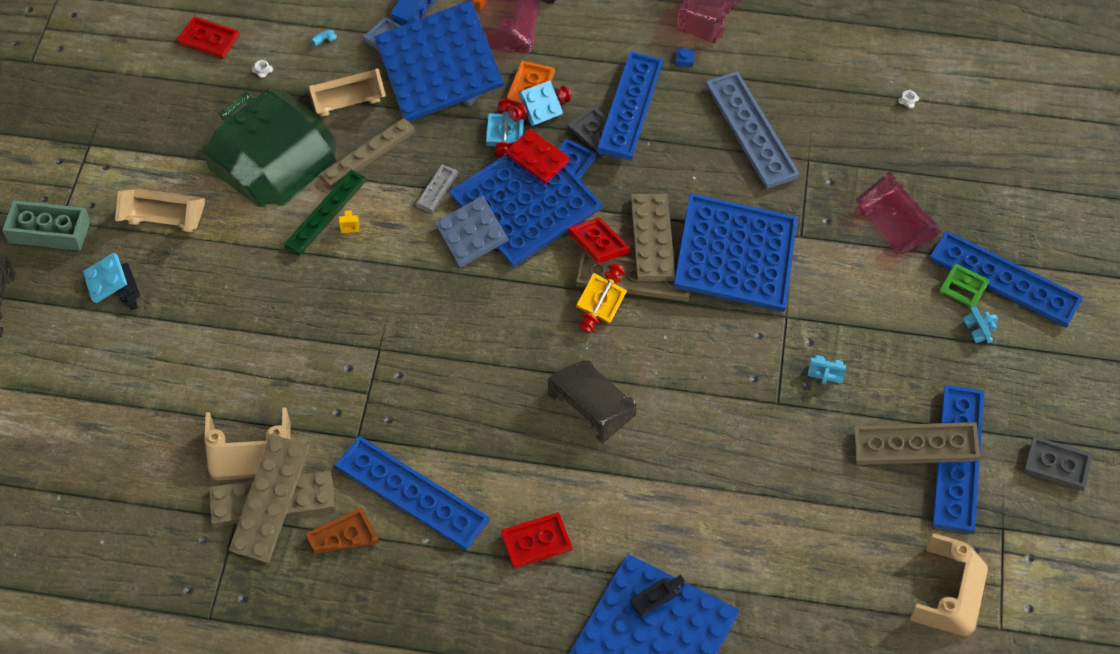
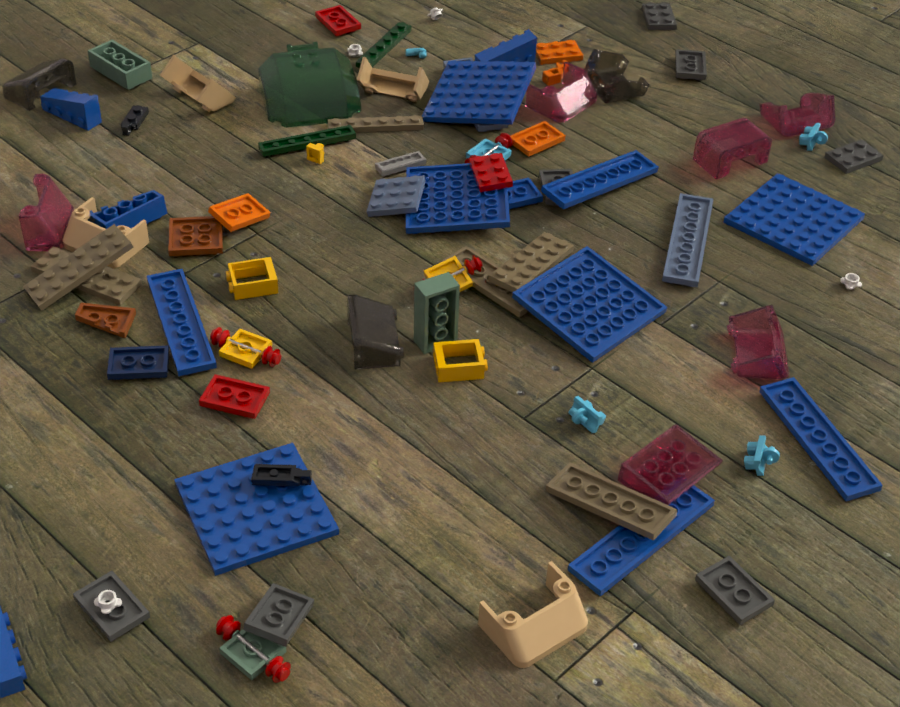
camera: 35 degrees right, 15 degrees down
medium azure plate [83,253,127,303] -> none
medium azure plate [508,81,571,126] -> none
red plate [568,217,630,264] -> none
blue plate [676,48,695,67] -> none
bright green plate [939,263,990,309] -> none
none -> clear pink windscreen [19,173,74,251]
none -> blue wedge [40,88,102,131]
none -> blue wedge [88,190,167,229]
none -> dark blue plate [107,345,169,380]
none -> dark orange plate [168,216,223,256]
none -> orange plate [208,193,271,232]
none -> yellow plate [210,327,282,369]
none -> yellow window [225,257,278,300]
none -> dark green plate [356,22,412,68]
none -> sand green brick [414,272,460,354]
none -> yellow window [433,339,488,383]
none -> clear pink slope [617,424,723,505]
none -> blue plate [723,173,865,266]

